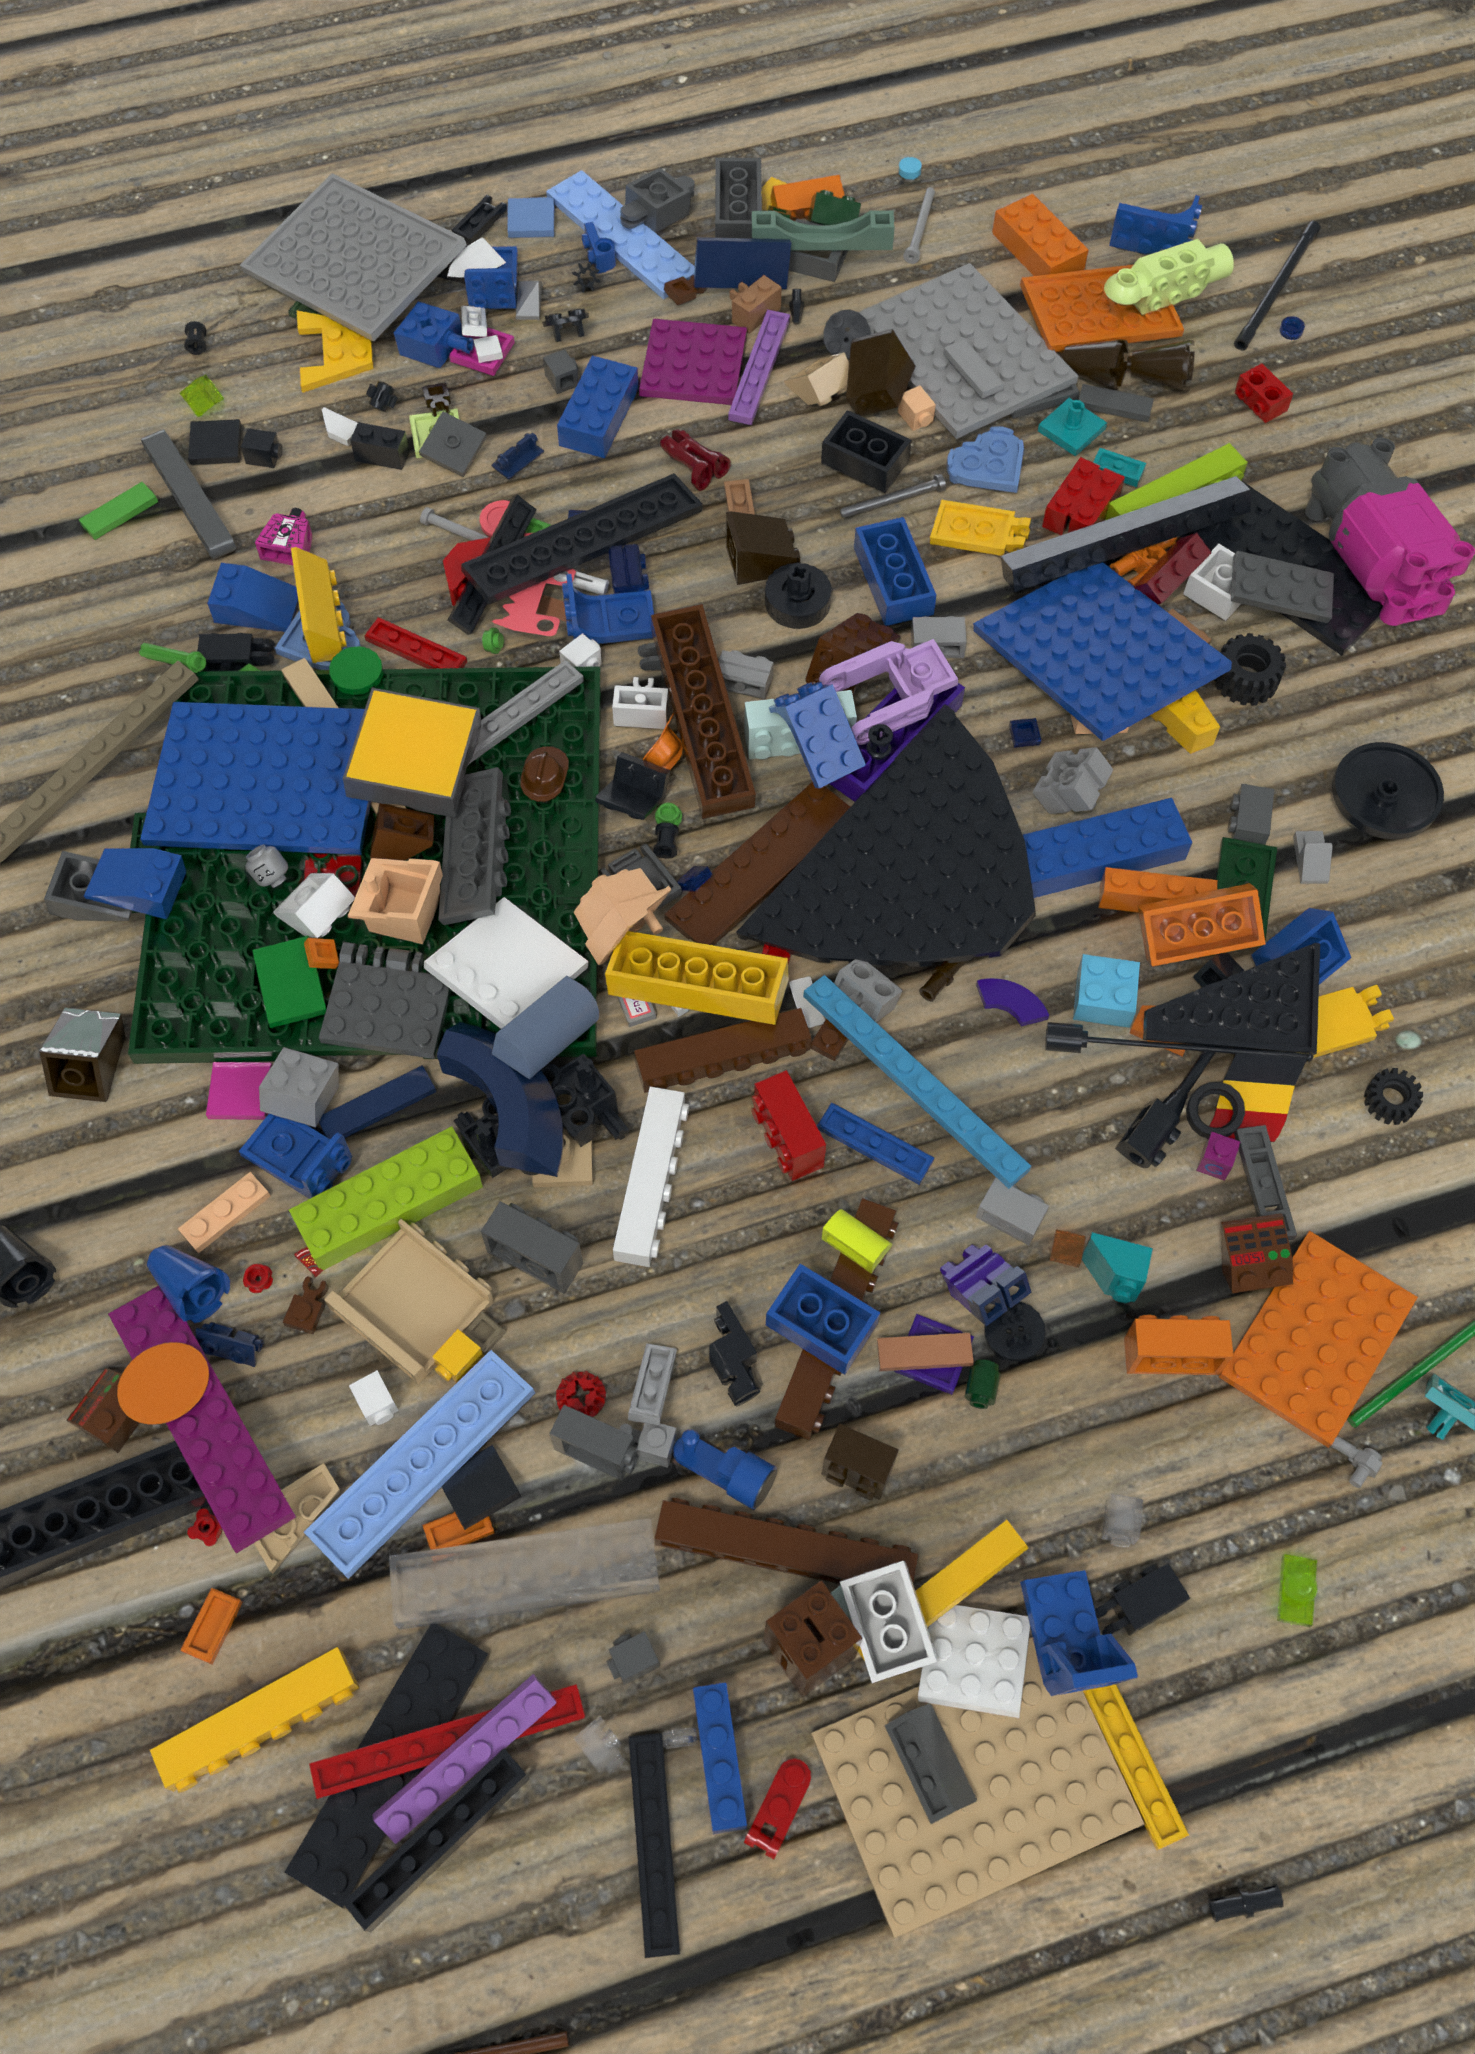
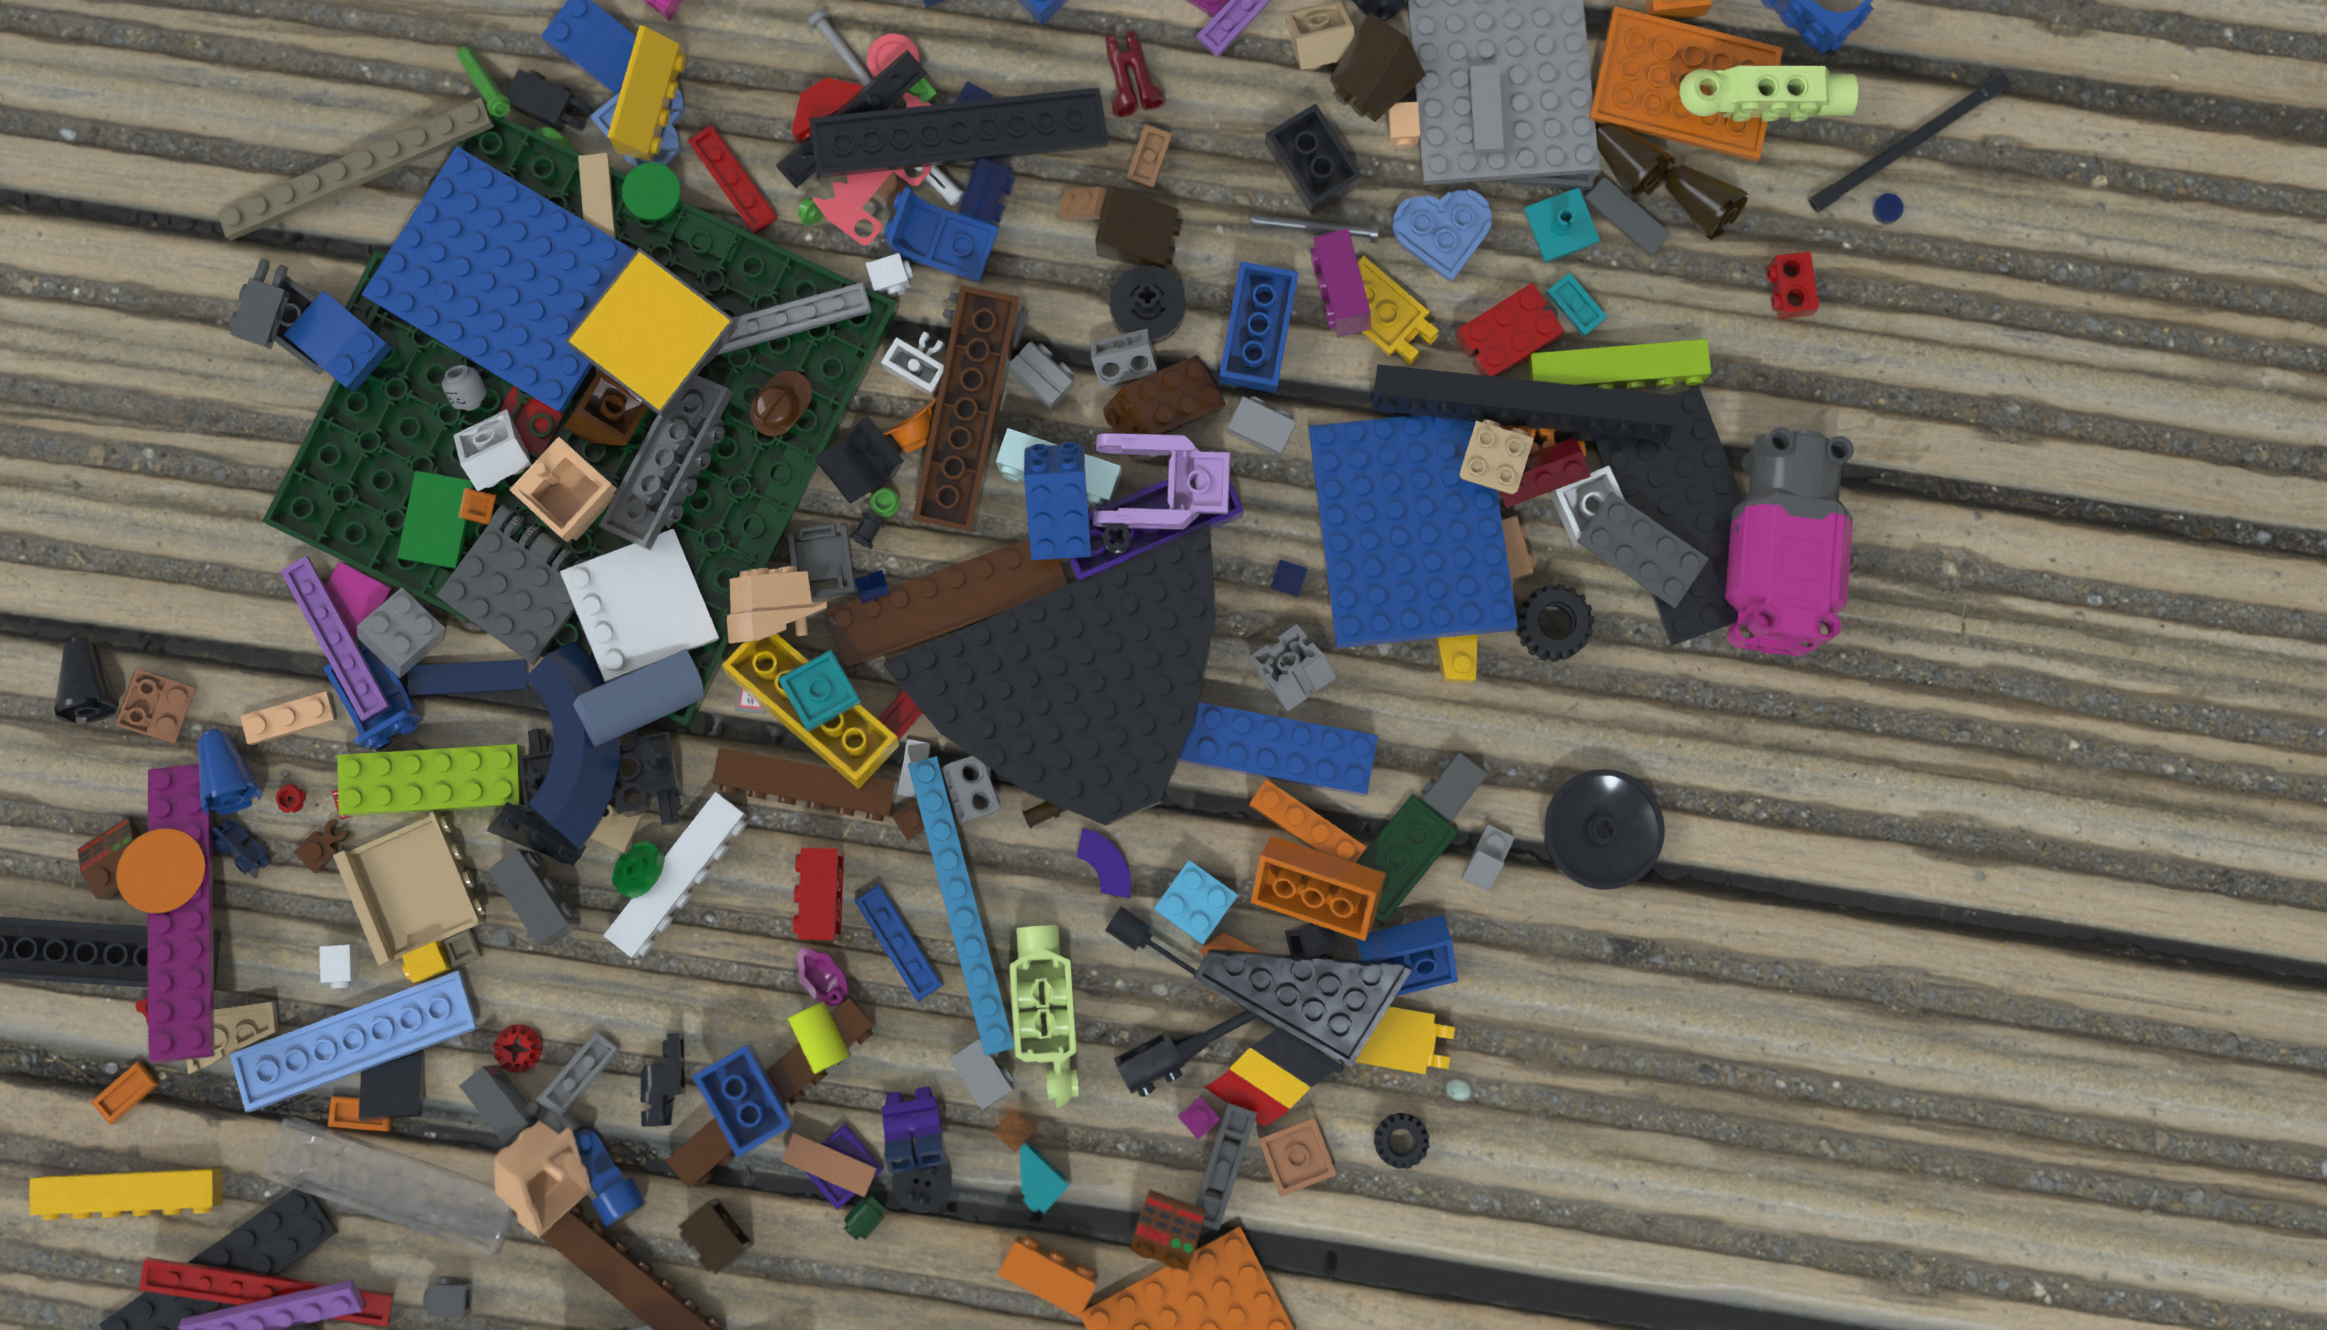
camera: 30 degrees right, 20 degrees up
dark brown slope [39,1008,125,1102] -> none
black tyre [1186,1082,1245,1139] -> none
none -> nougat plate [114,668,196,744]
none -> dark grey hinge [229,258,290,349]
none -> medium lavender plate [280,556,391,723]
none -> black wing [486,802,586,866]
none -> light nougat piece [494,1121,591,1238]
none -> green tile [612,840,665,899]
none -> teal tile [778,650,861,732]
none -> magenta arm [797,948,848,1006]
none -> yellowish green brick [1009,925,1078,1110]
none -> medium nougat plate [1058,186,1108,222]
none -> light grey brick [1090,328,1157,387]
none -> nougat plate [1258,1117,1337,1197]
none -> magenta brick [1310,229,1371,338]
none -> tan bracket [1460,419,1534,494]

